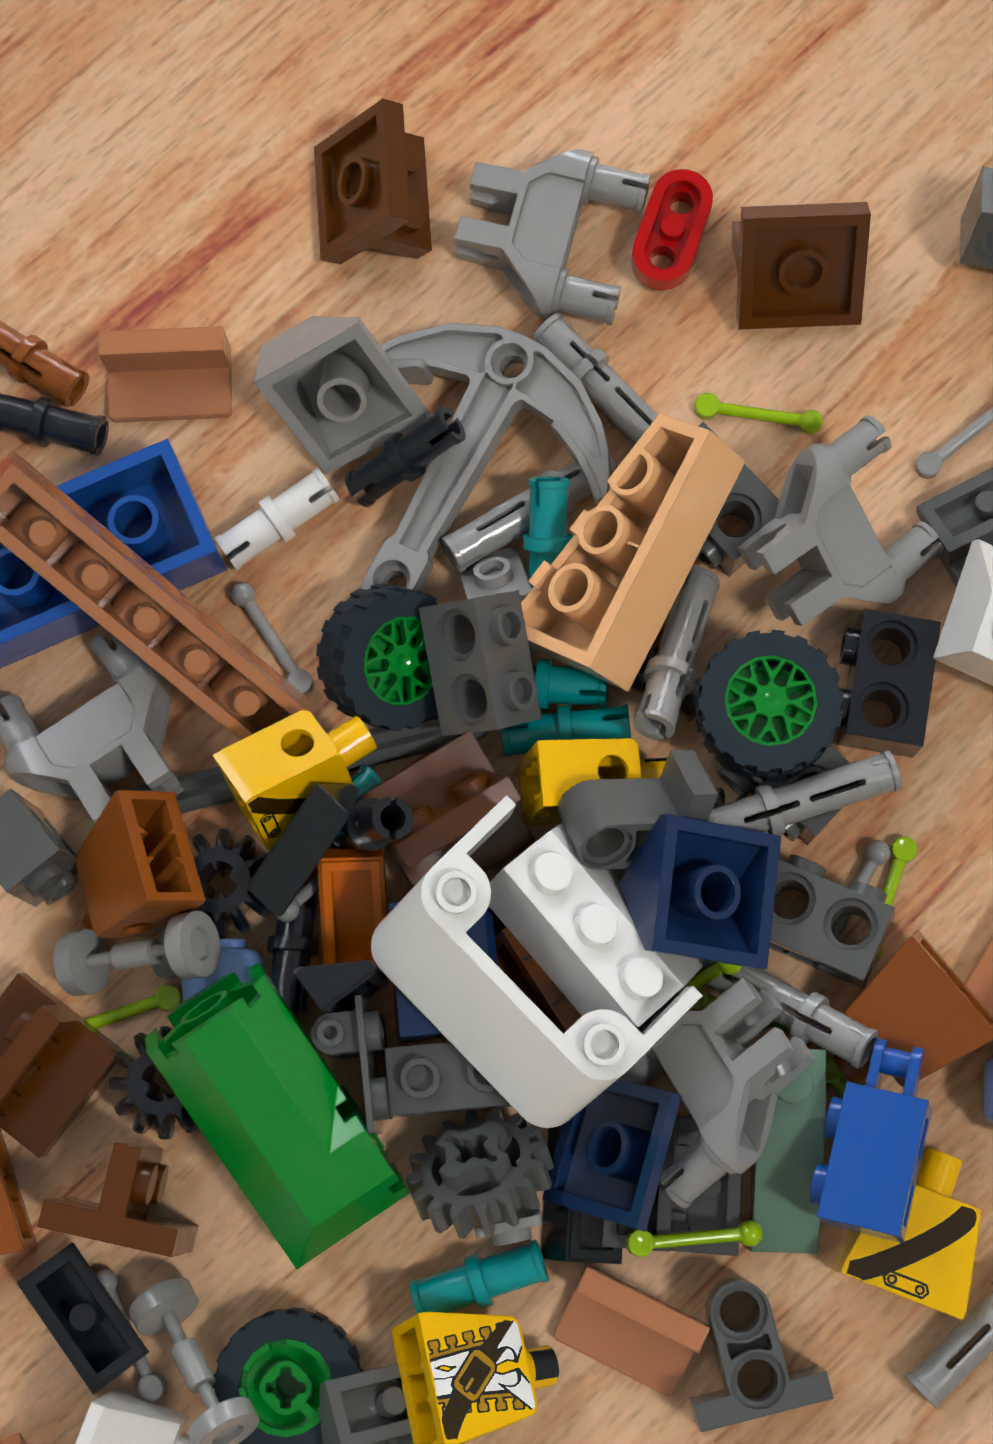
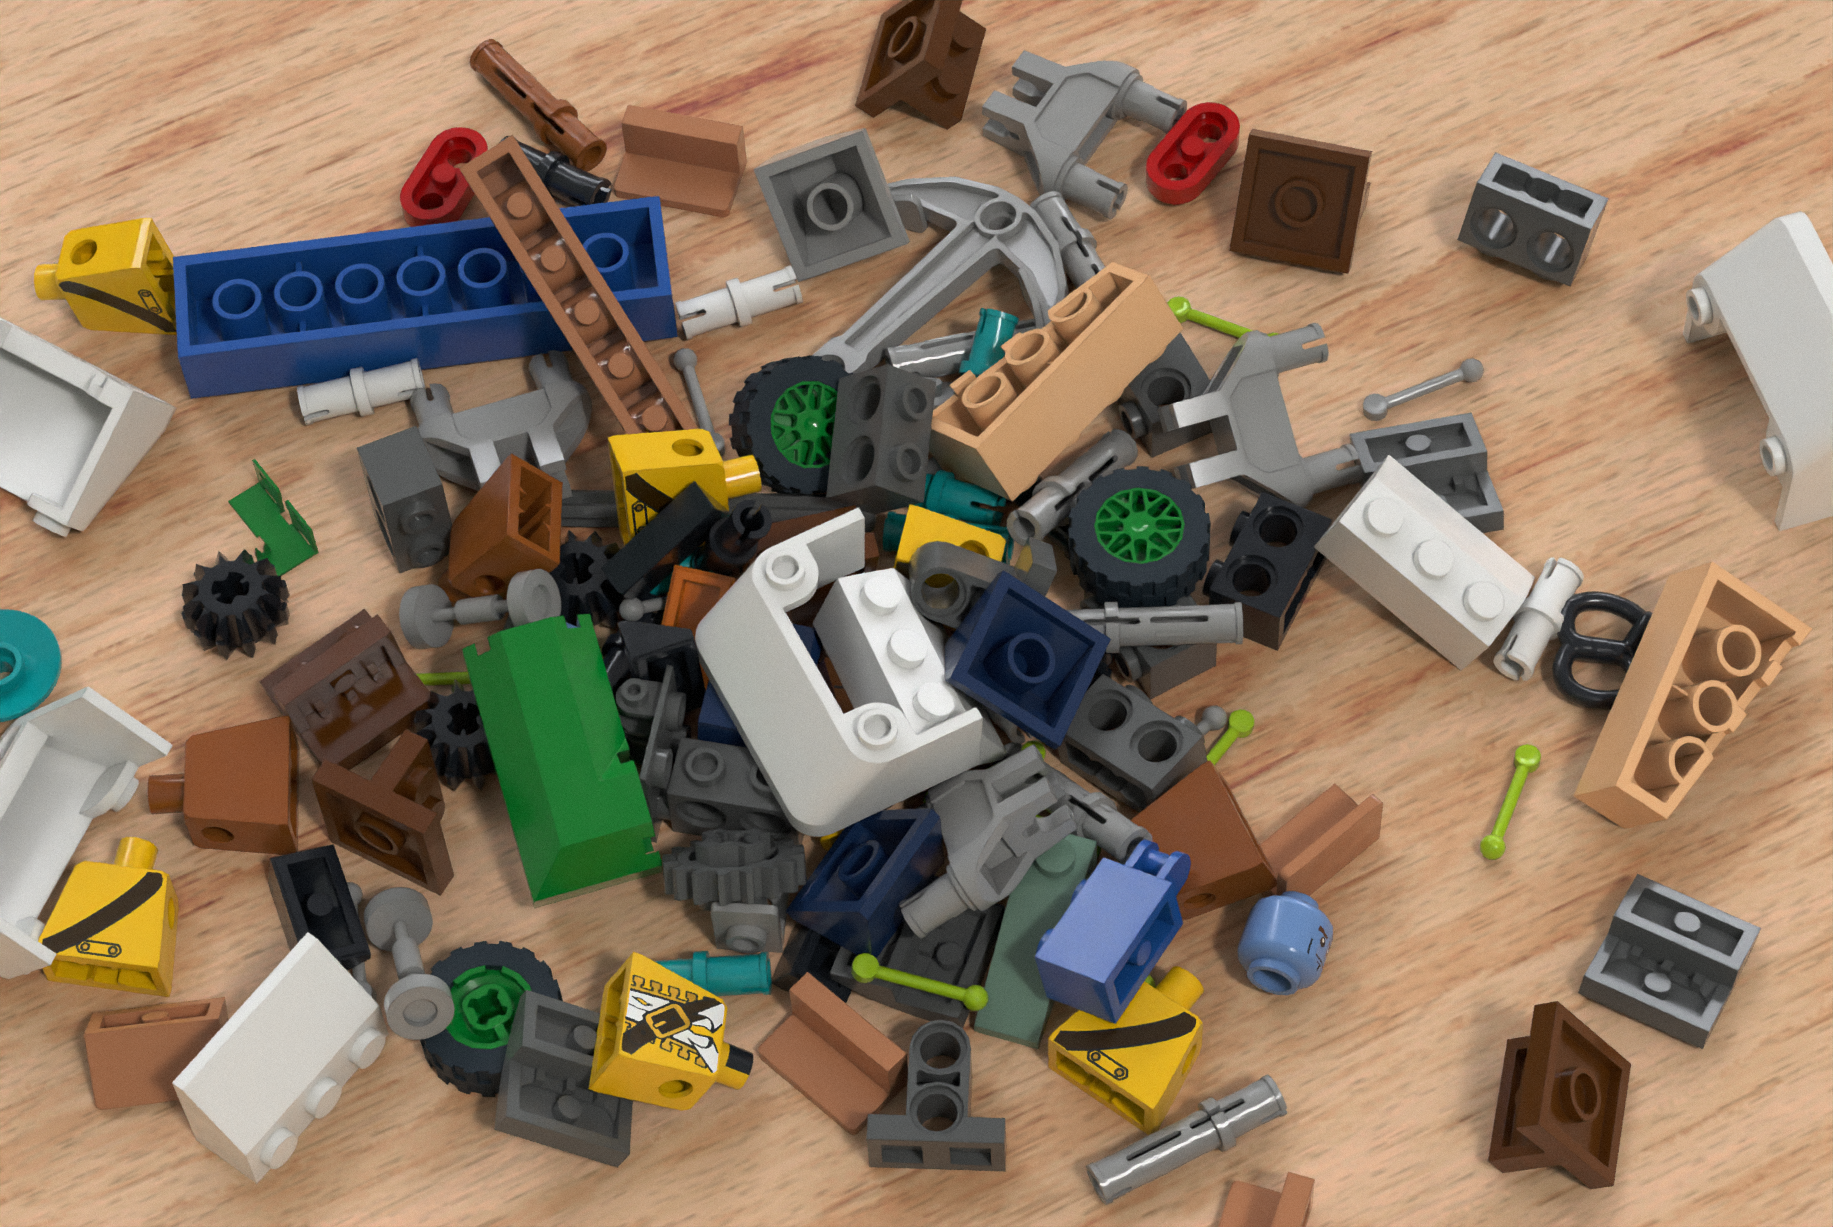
camera: 15 degrees right, 20 degrees down
black pin [345,406,466,507] -> none

